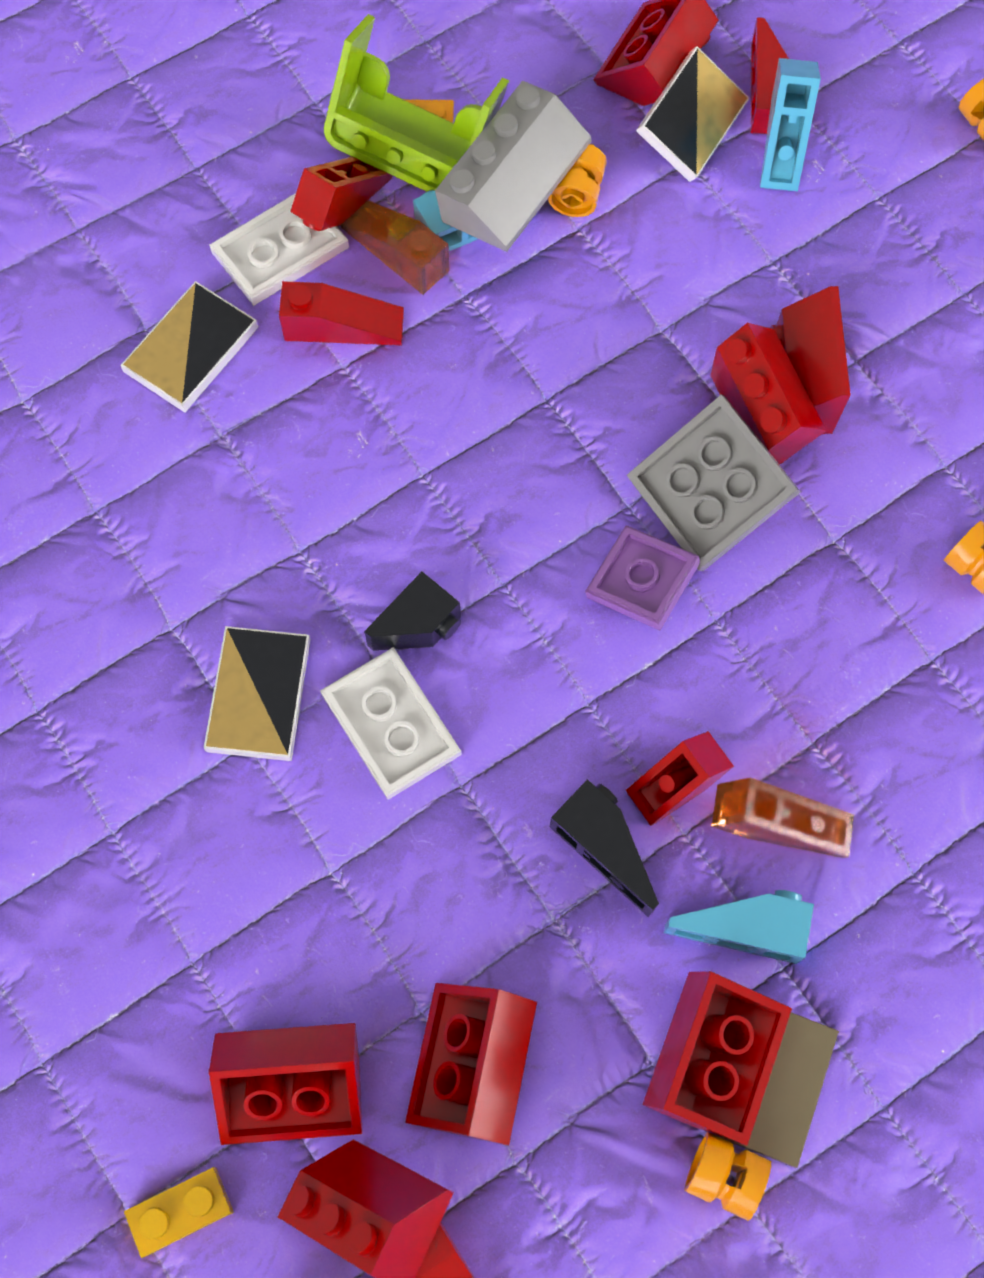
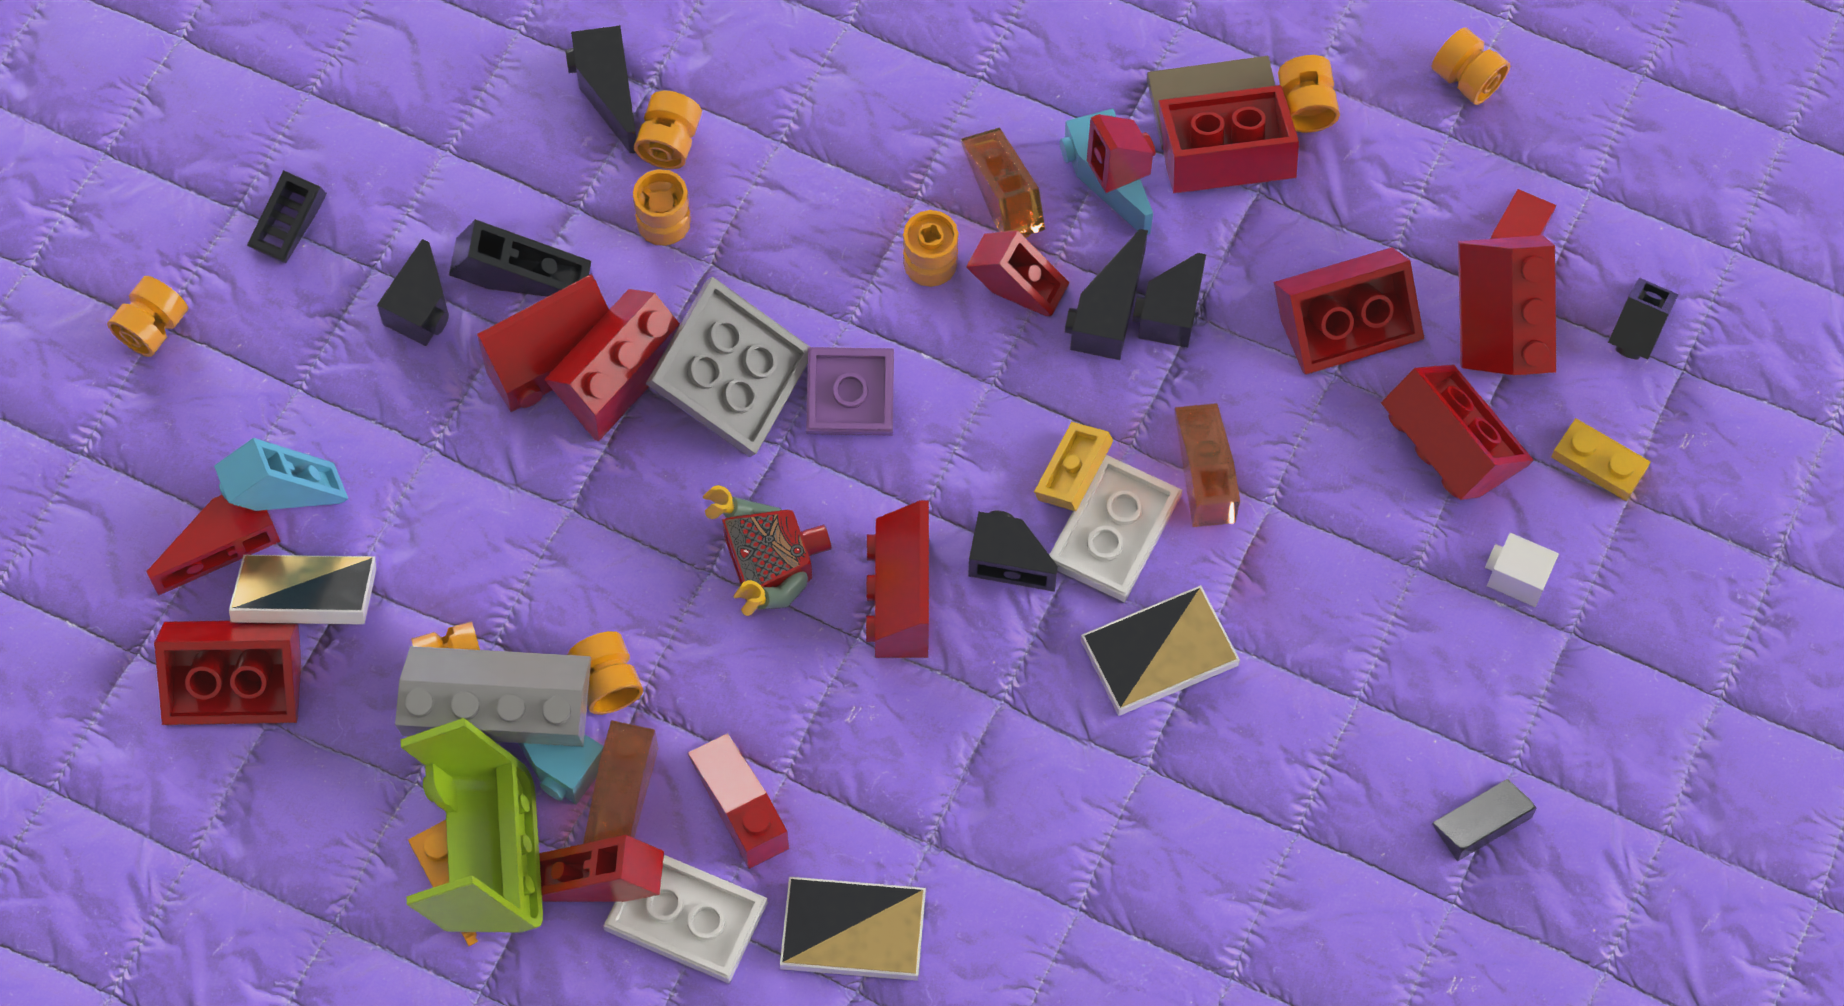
camera: 120 degrees left, 5 degrees down
none -> black slope [377,239,449,346]
none -> black slope [449,219,591,297]
none -> light orange wheel [567,631,643,715]
none -> light orange wheel [633,169,691,246]
none -> torso [703,485,832,616]
none -> red slope [866,500,929,658]
none -> light orange wheel [903,210,959,287]
none -> yellow plate [1034,421,1113,511]
none -> slope [1086,114,1156,193]
none -> black slope [1132,253,1206,348]
none -> clear orange slope [1174,403,1240,527]
none -> white brick [1485,533,1559,607]

